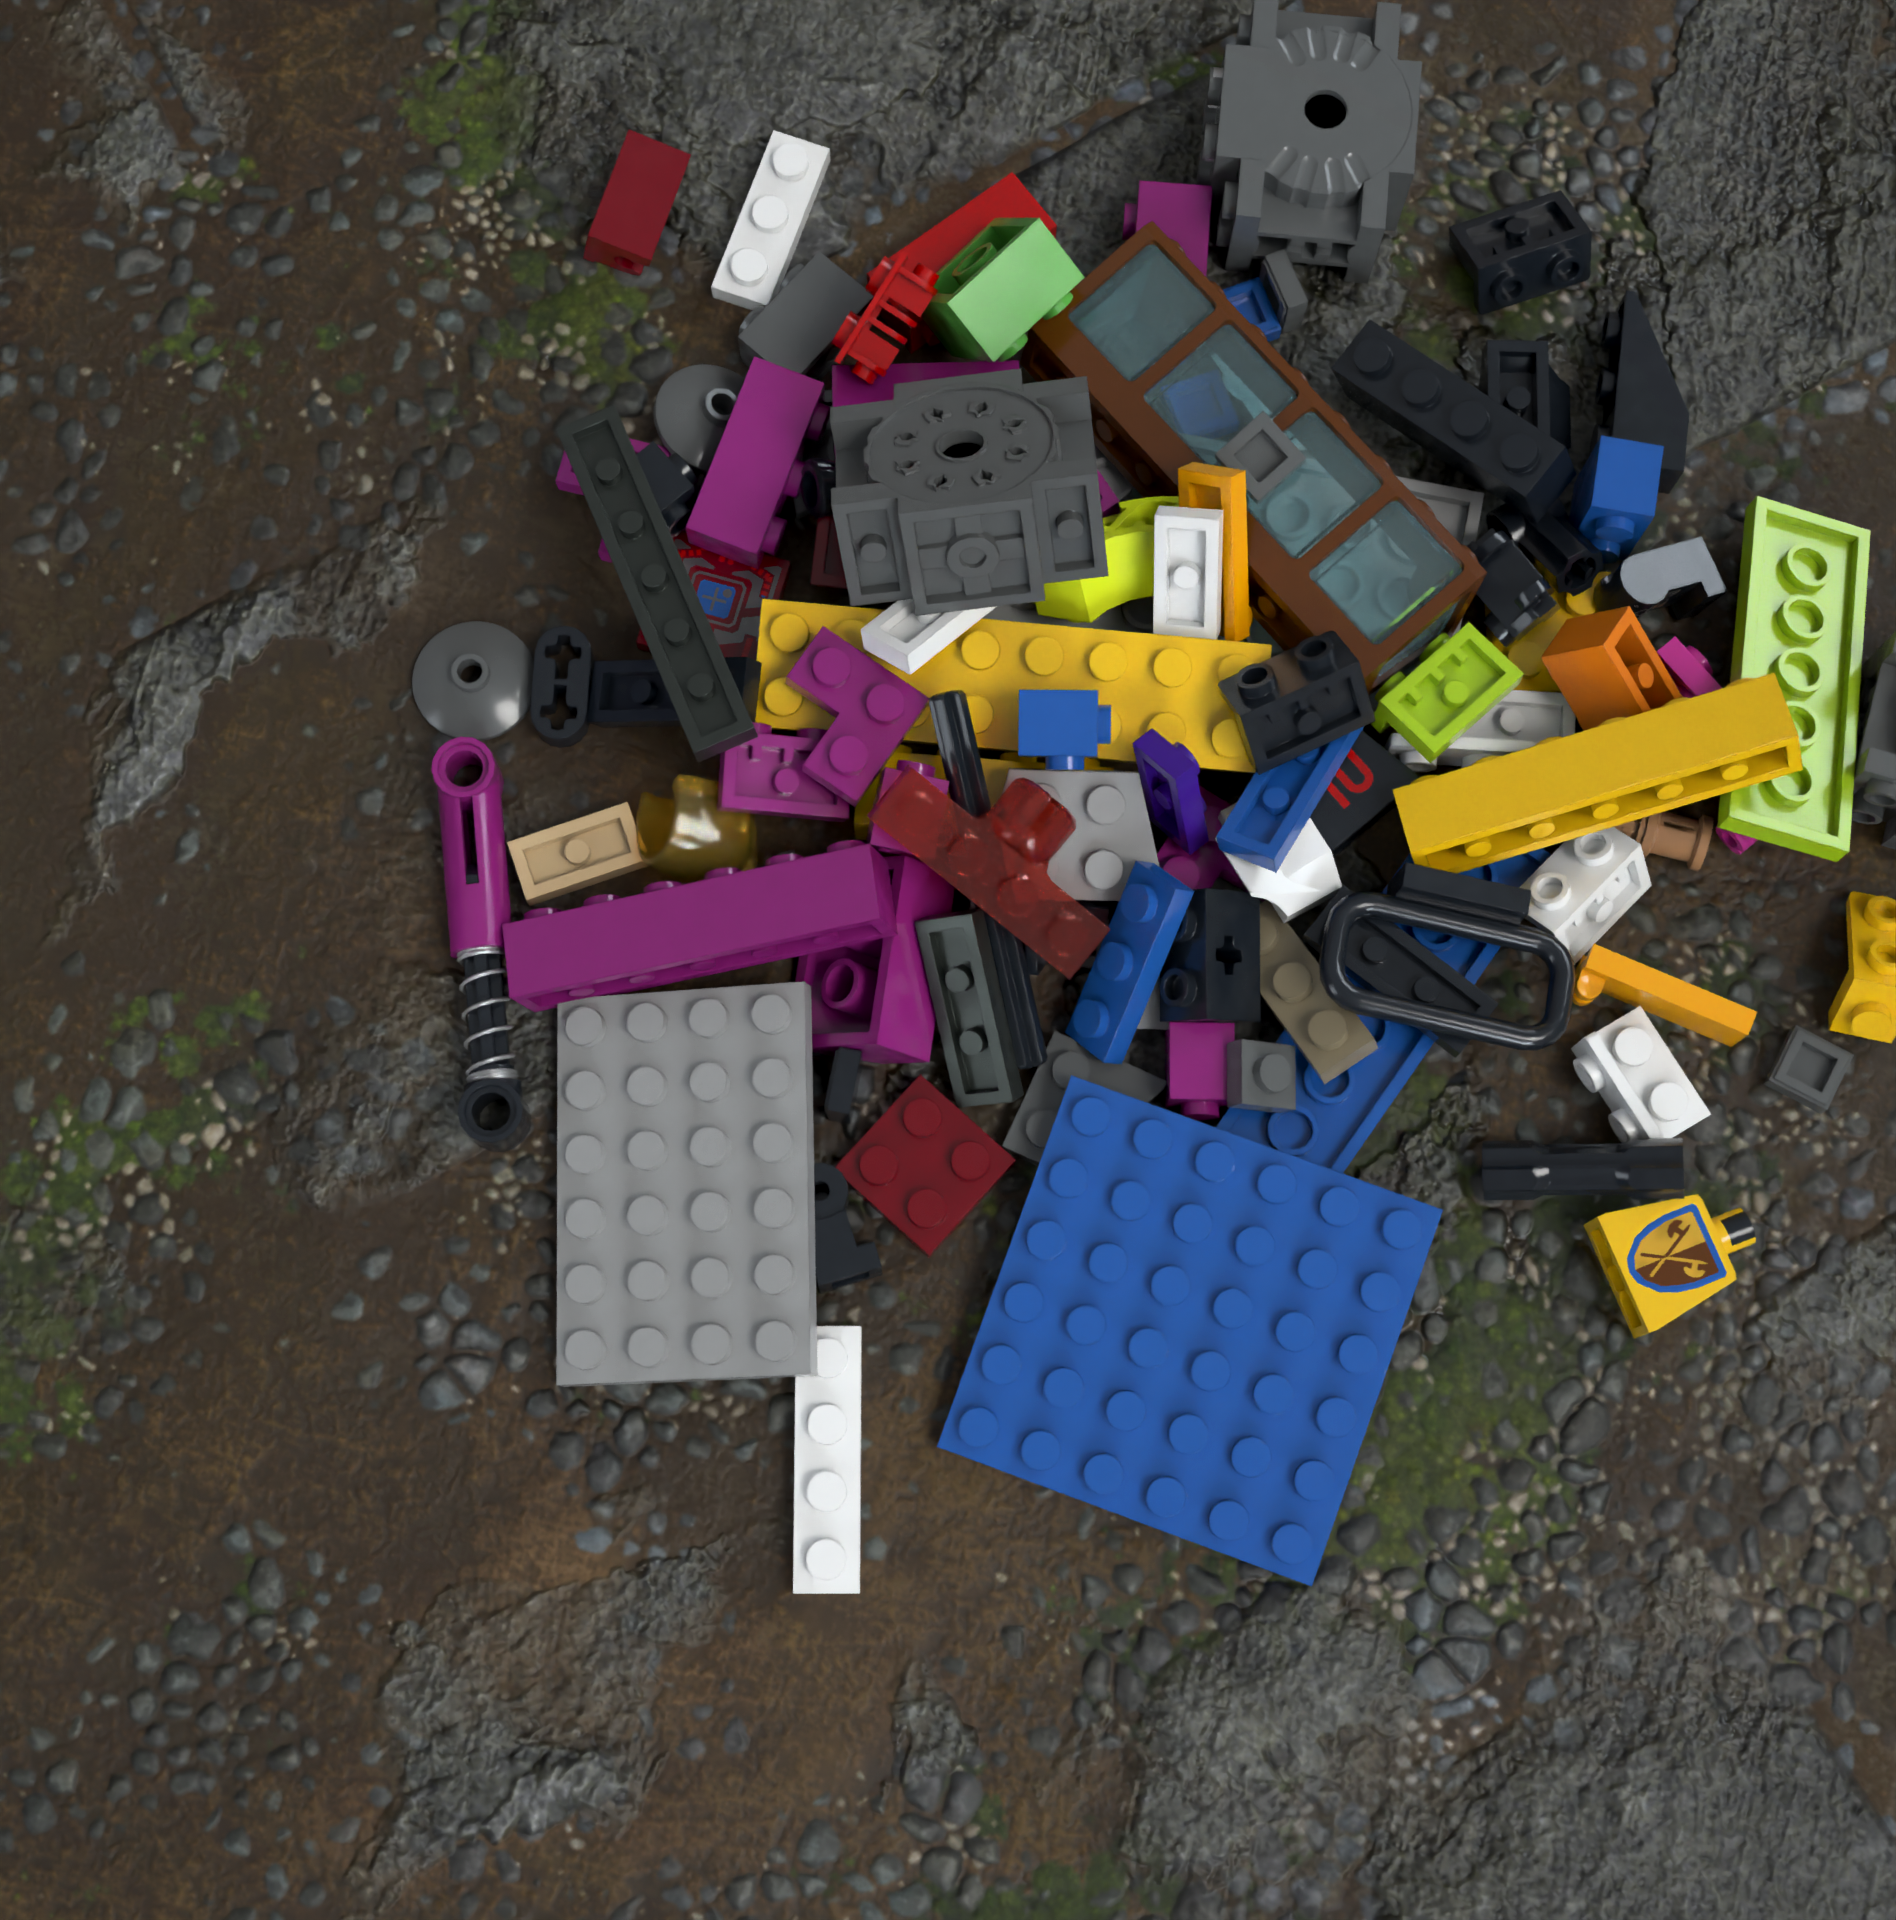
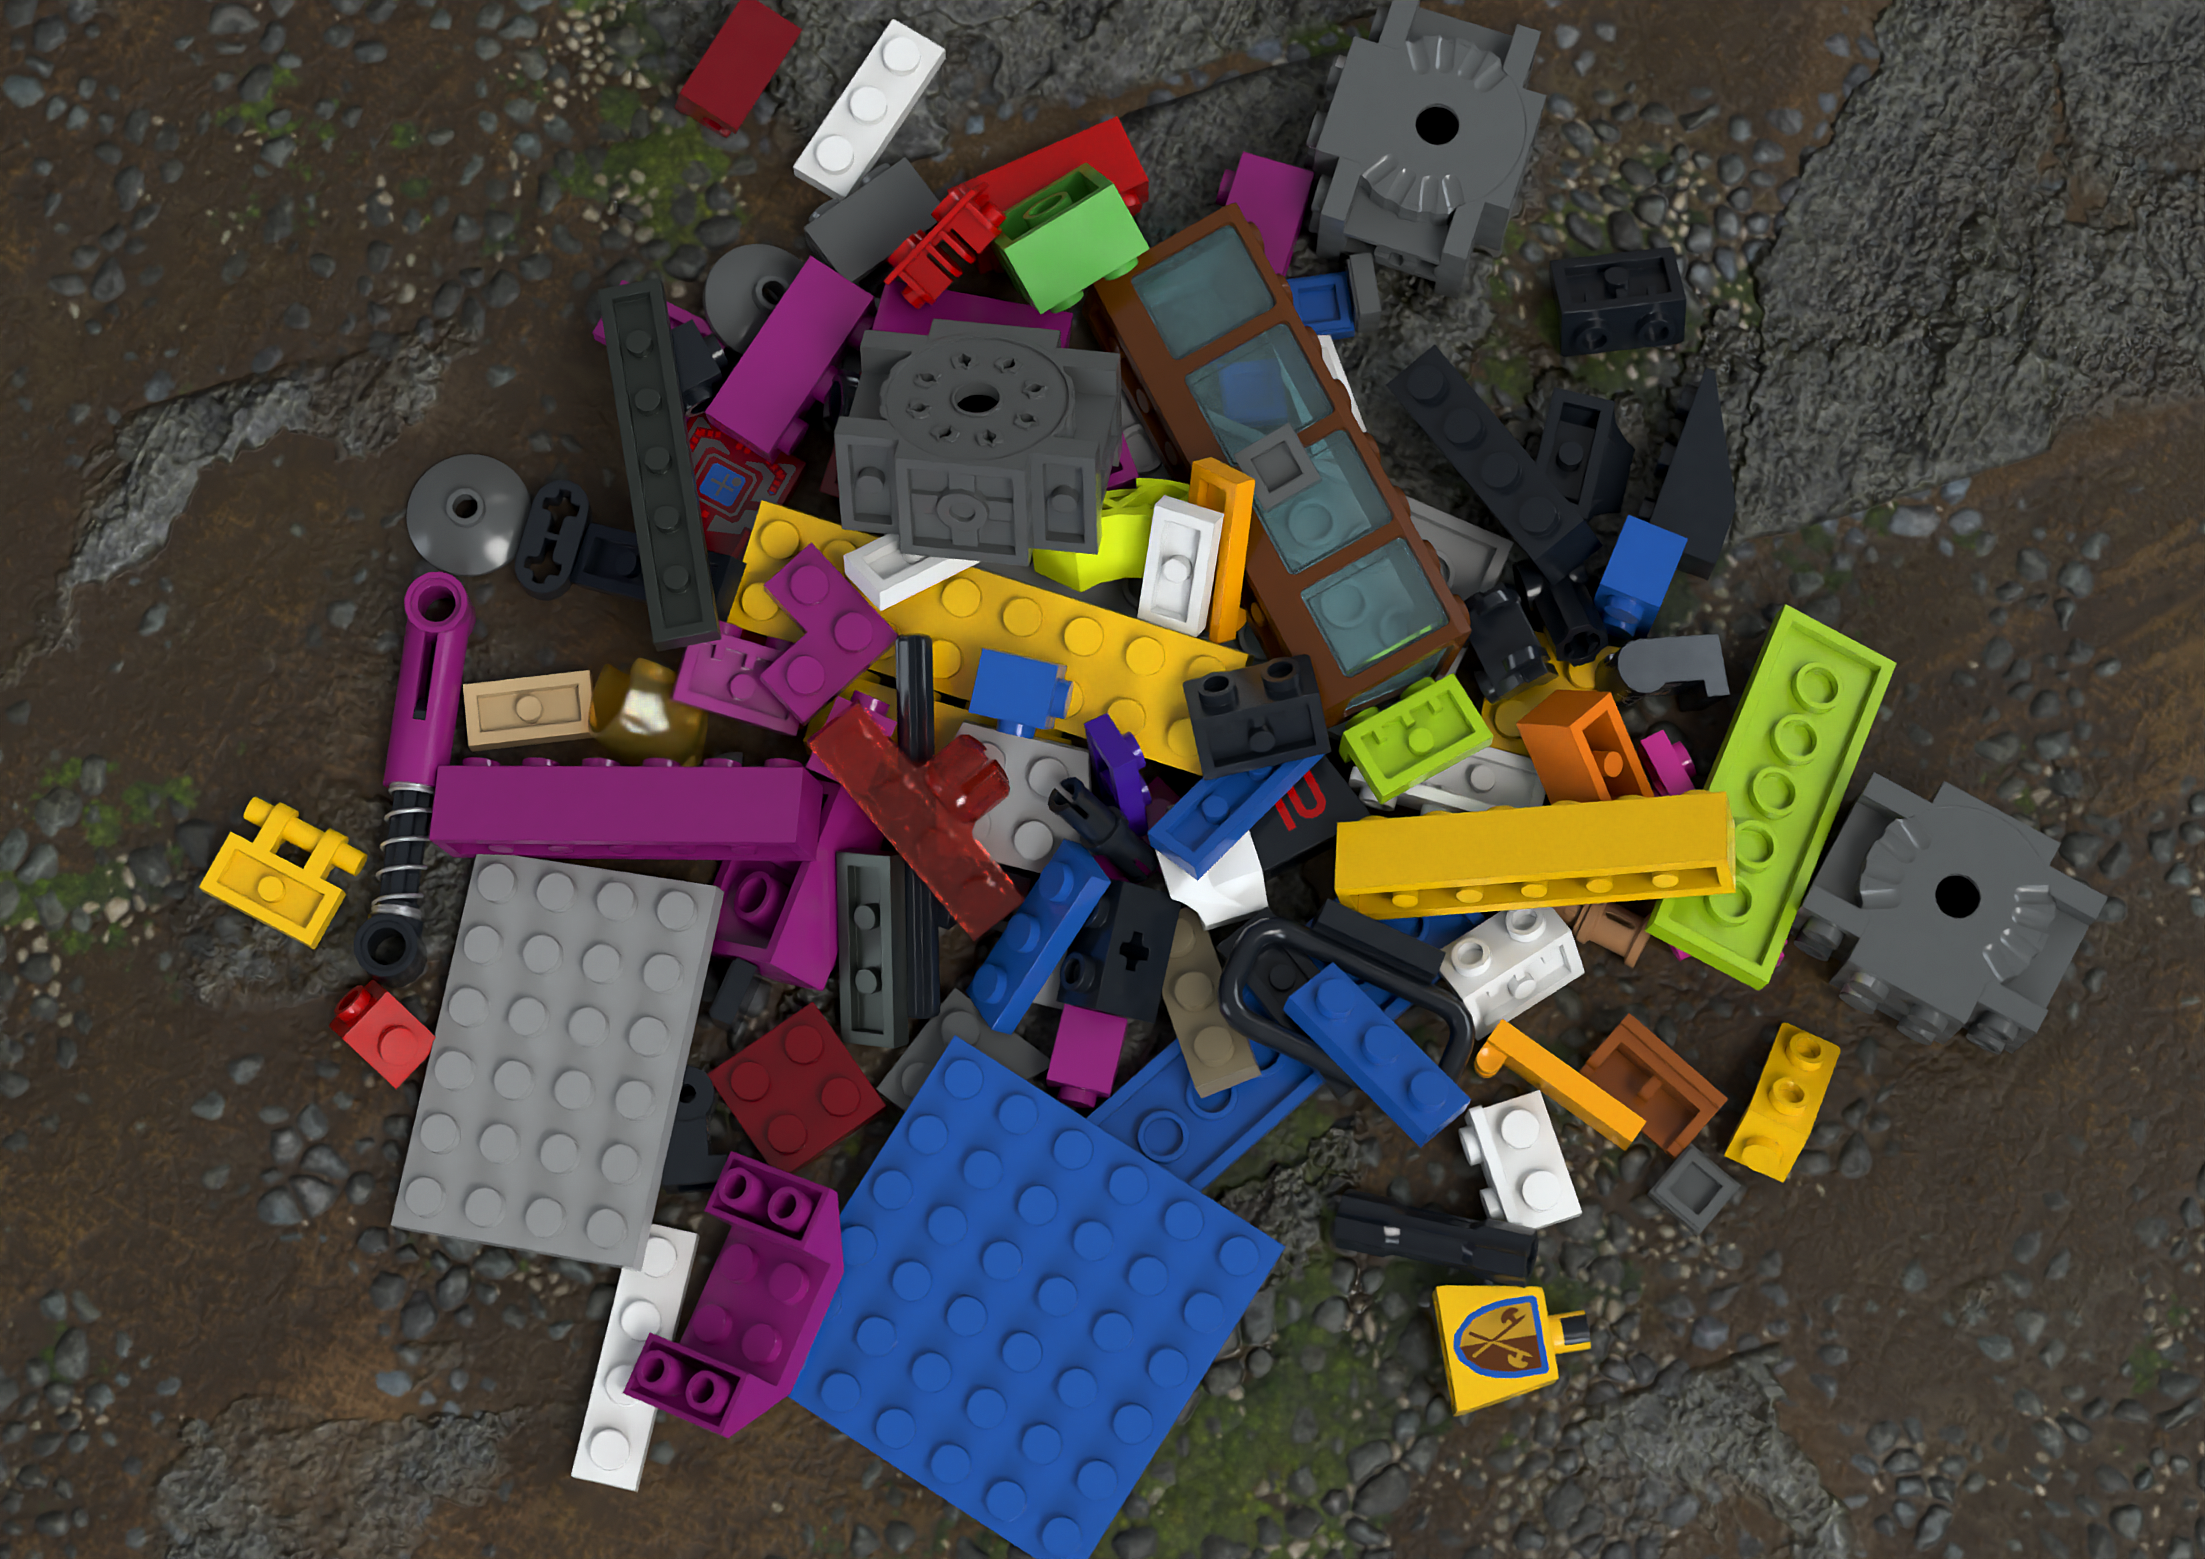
camera: 15 degrees right, 0 degrees up
dark grey plate [1227,1039,1296,1113] -> none
none -> yellow plate [199,796,368,950]
none -> bracket [329,980,436,1089]
none -> magenta slope [623,1151,844,1438]
none -> black pin [1048,777,1159,883]
none -> blue plate [1282,962,1471,1148]
none -> dark orange hinge [1578,1013,1728,1161]

